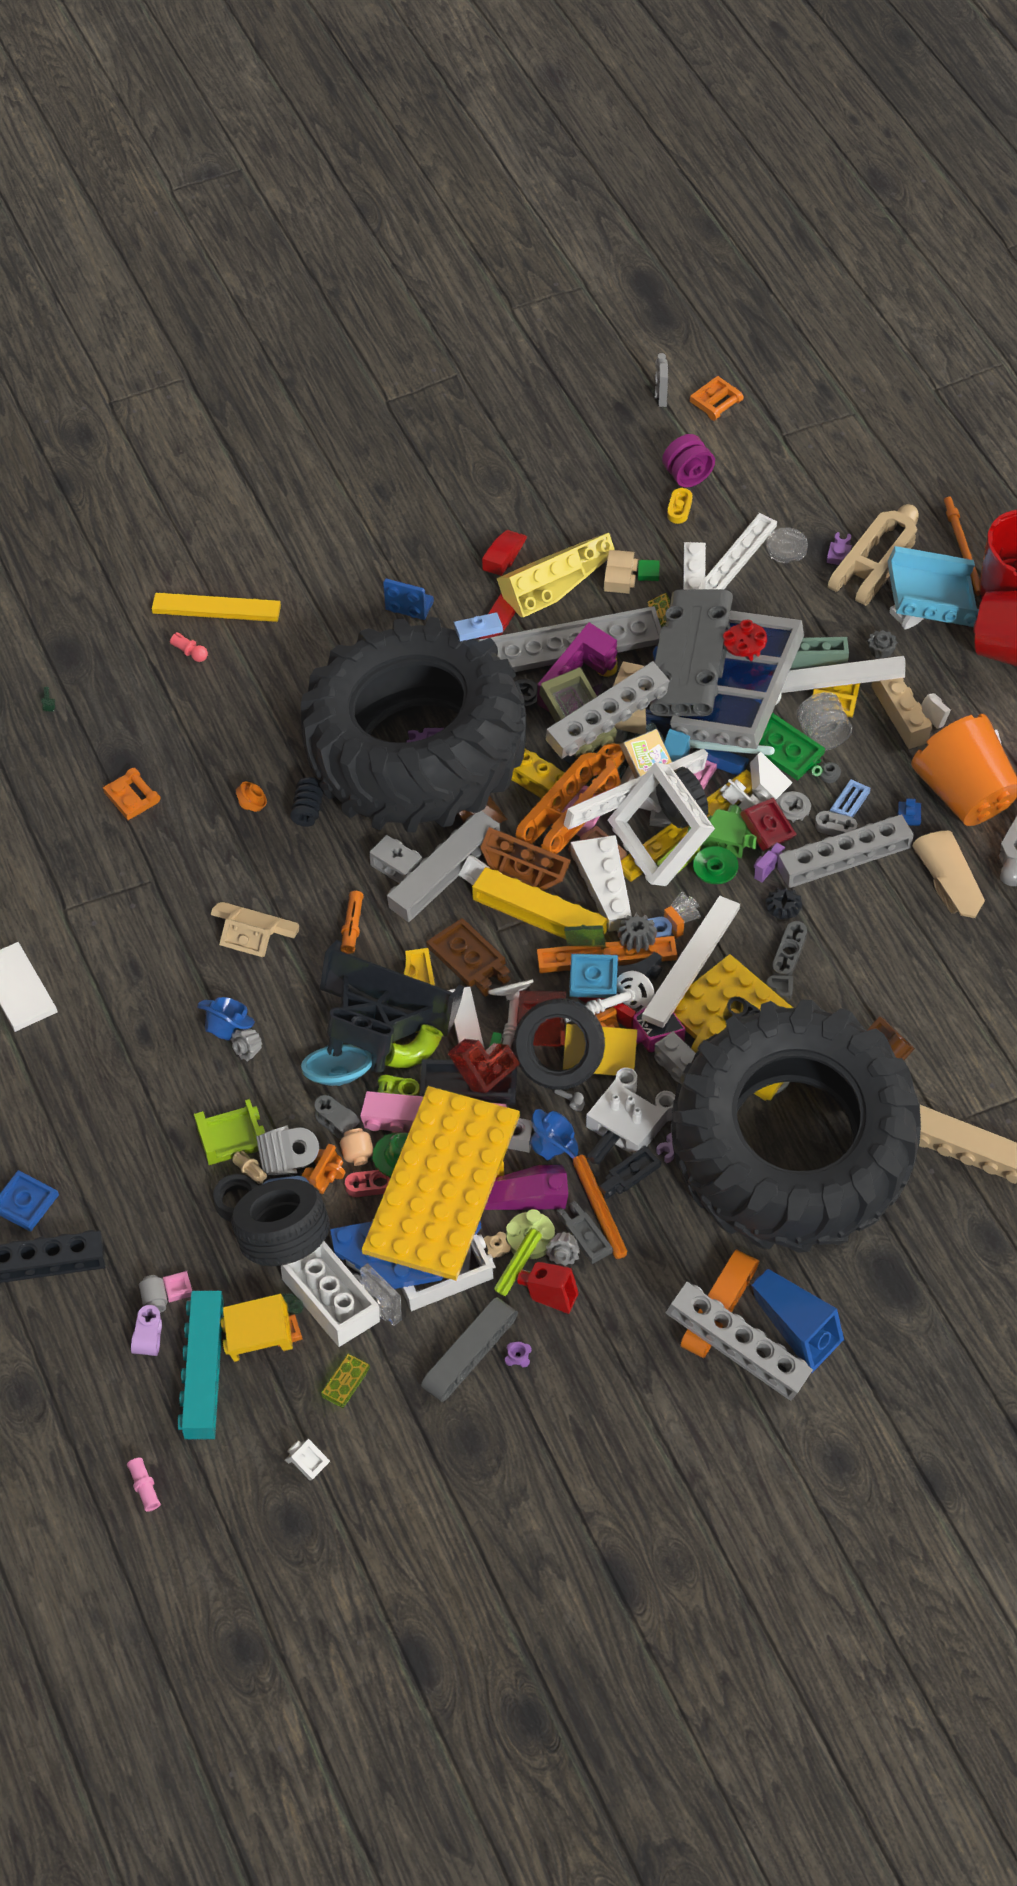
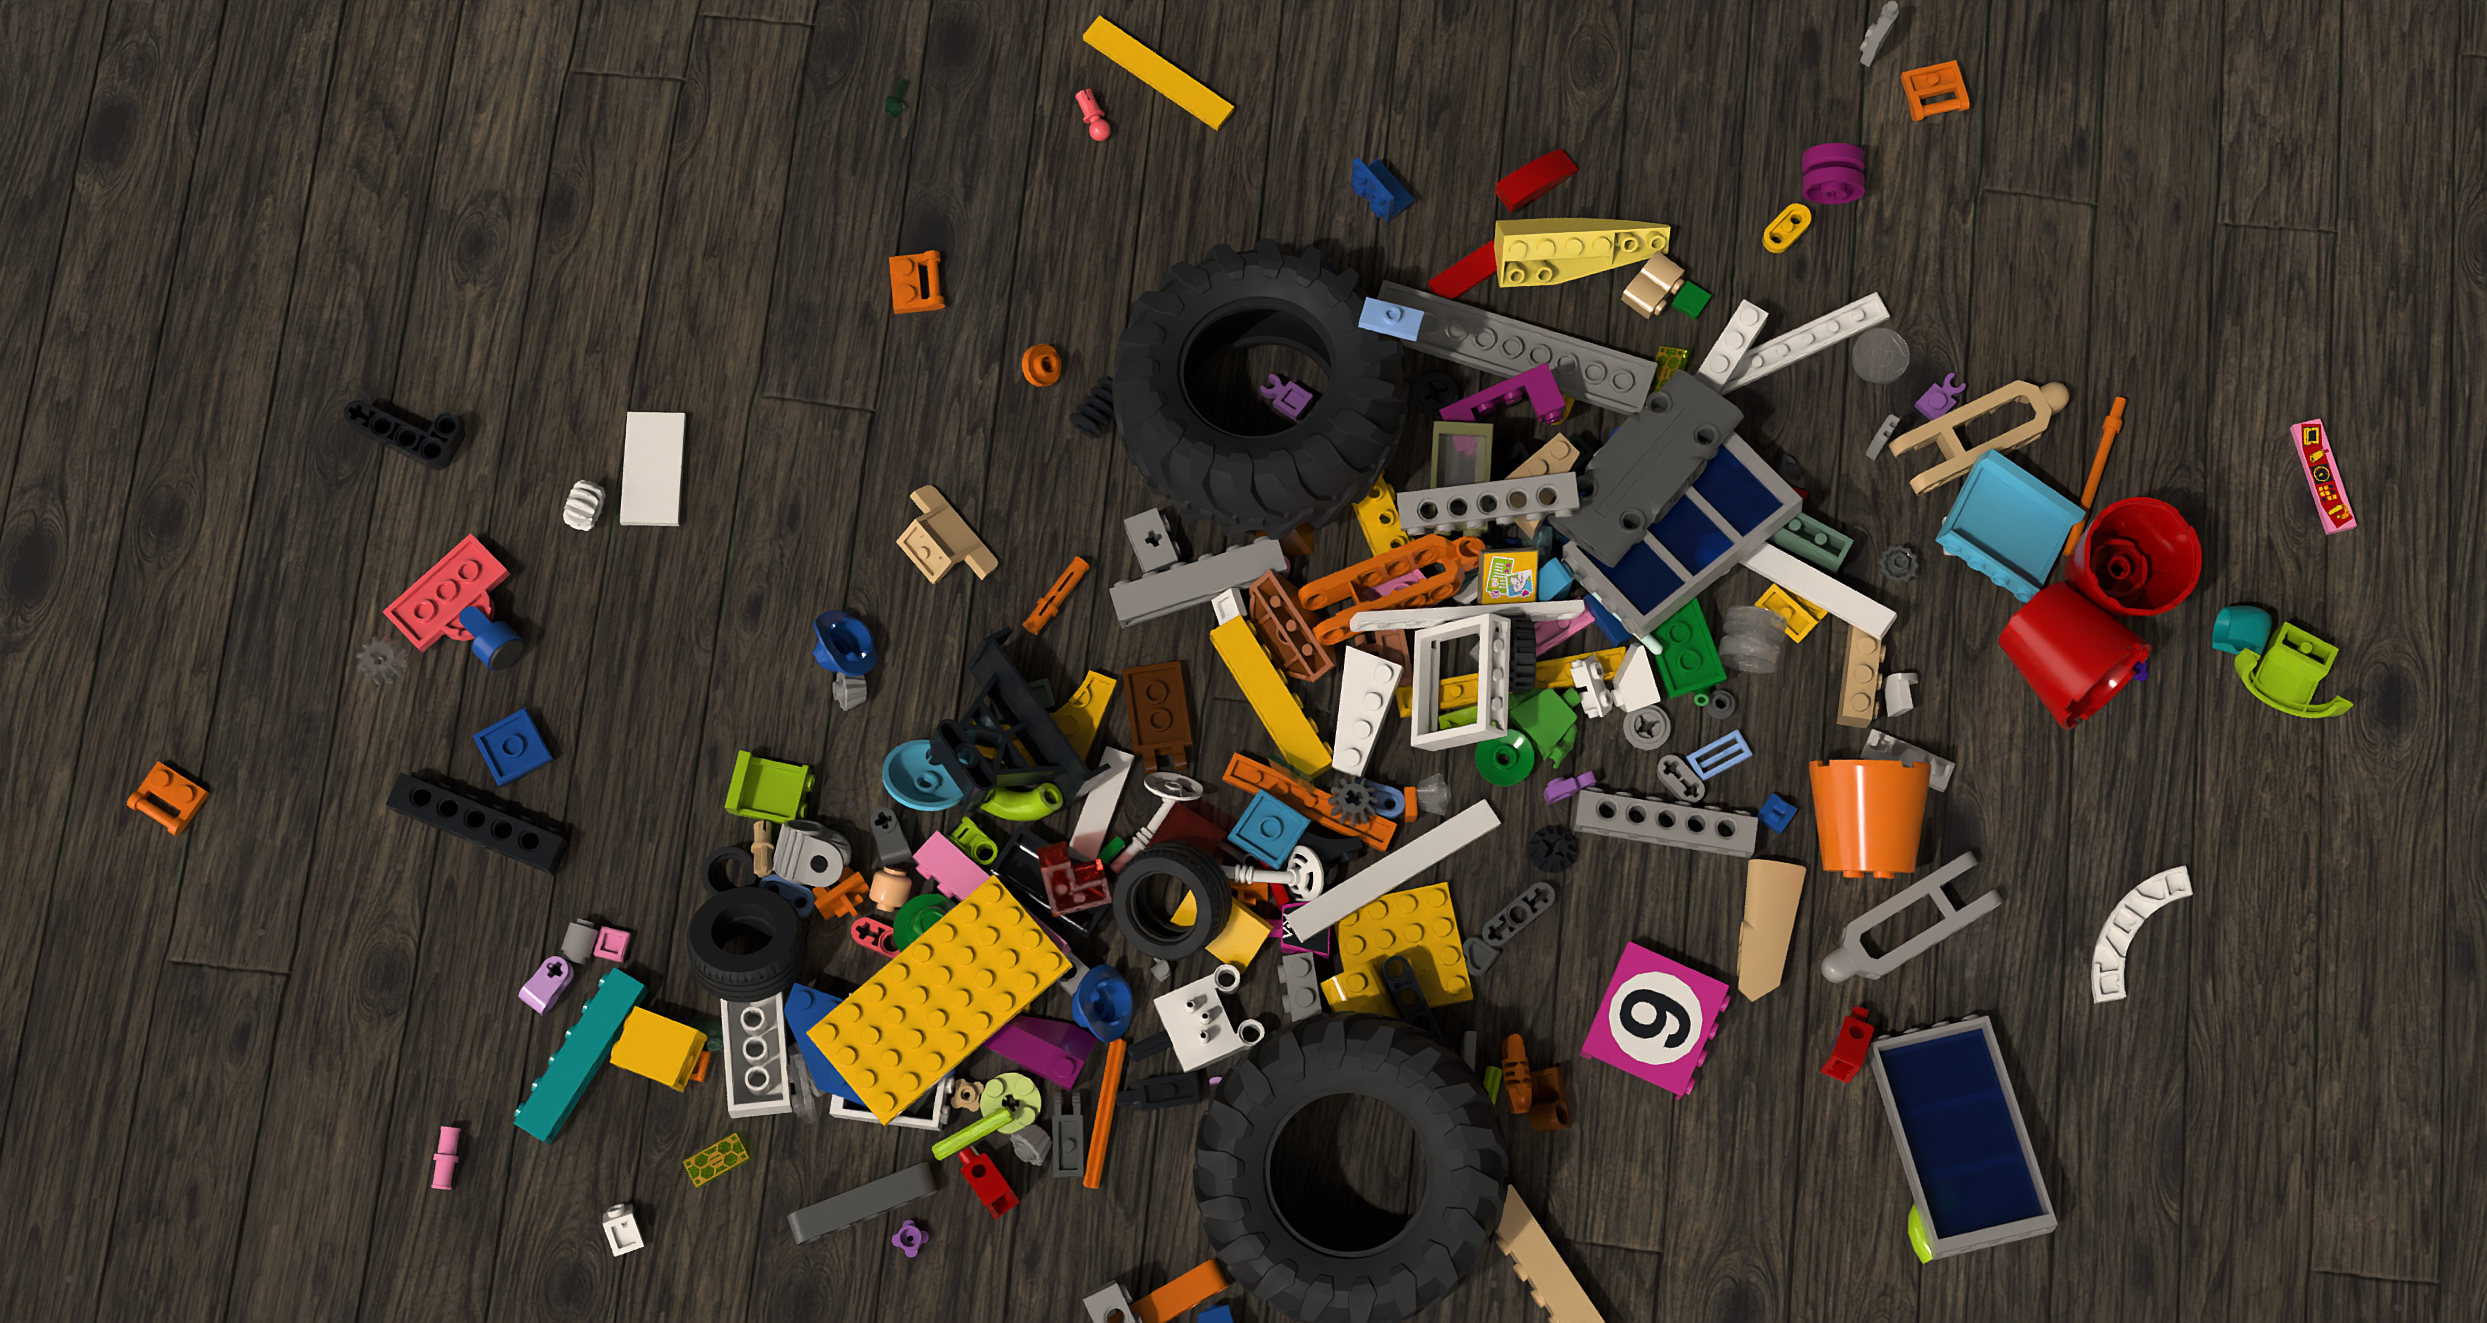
camera: 30 degrees right, 20 degrees up
red plate [723,619,767,661] -> none
dark red tile [739,797,797,851] -> none
none -> panel [1579,941,1731,1100]
none -> light grey tile [1866,414,1900,461]

